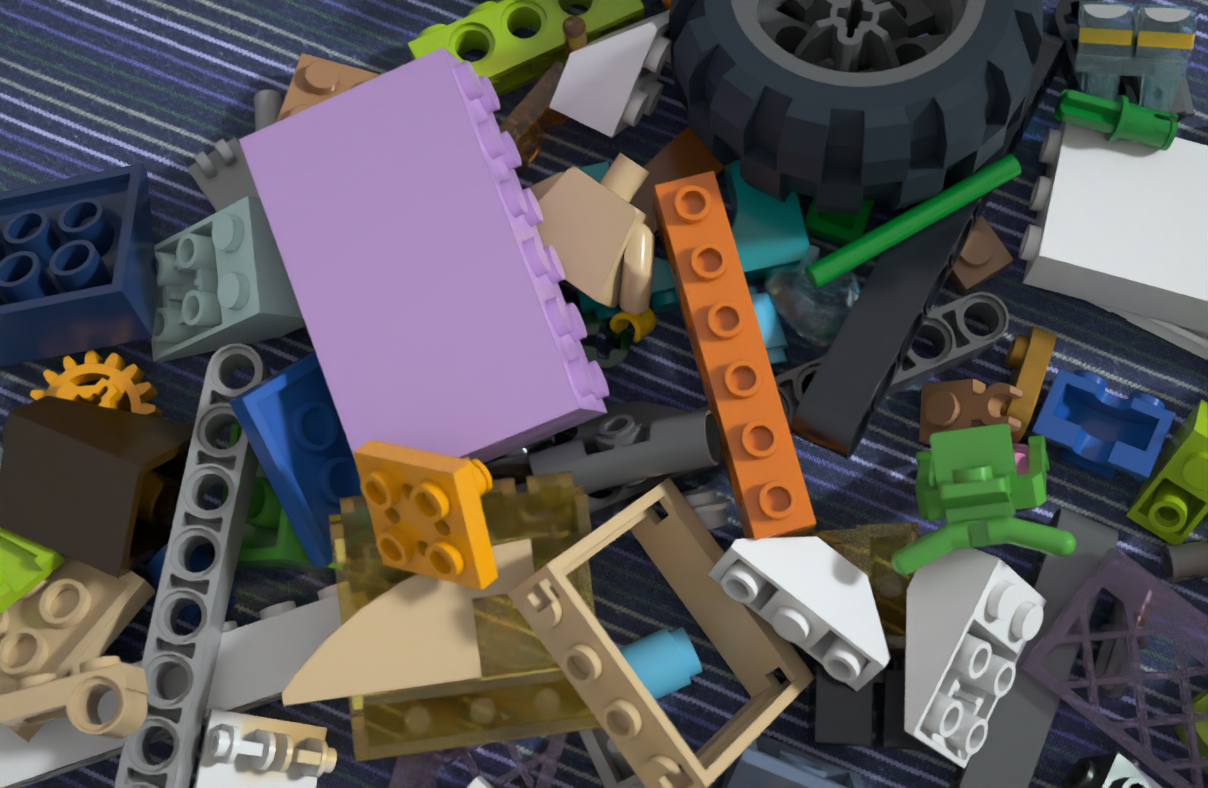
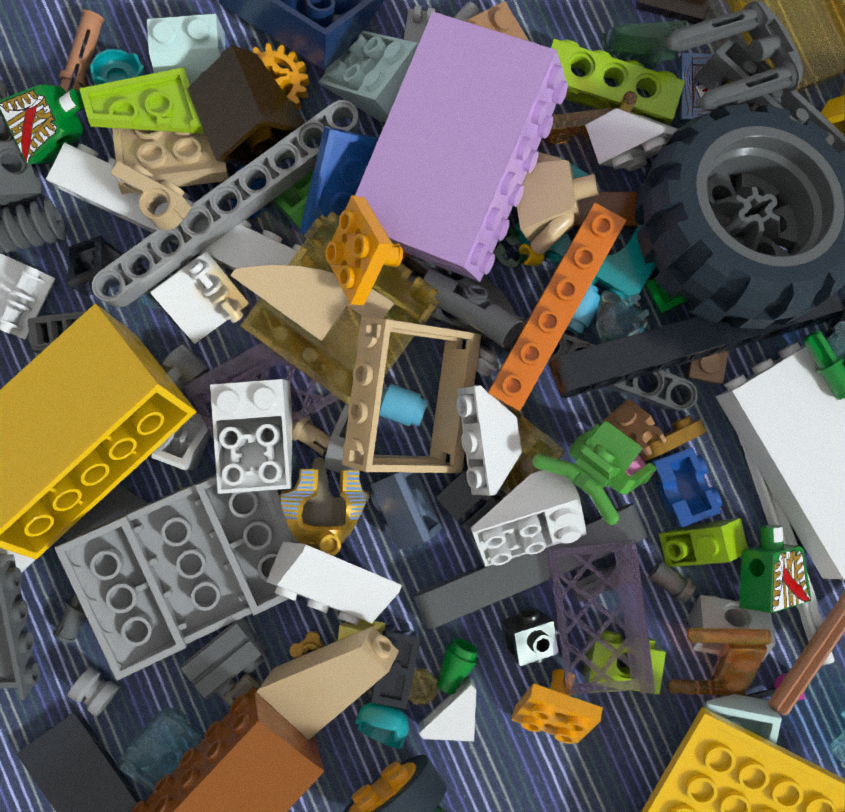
camera: 45 degrees right, 10 degrees up
green bar [804,154,1021,289] -> none

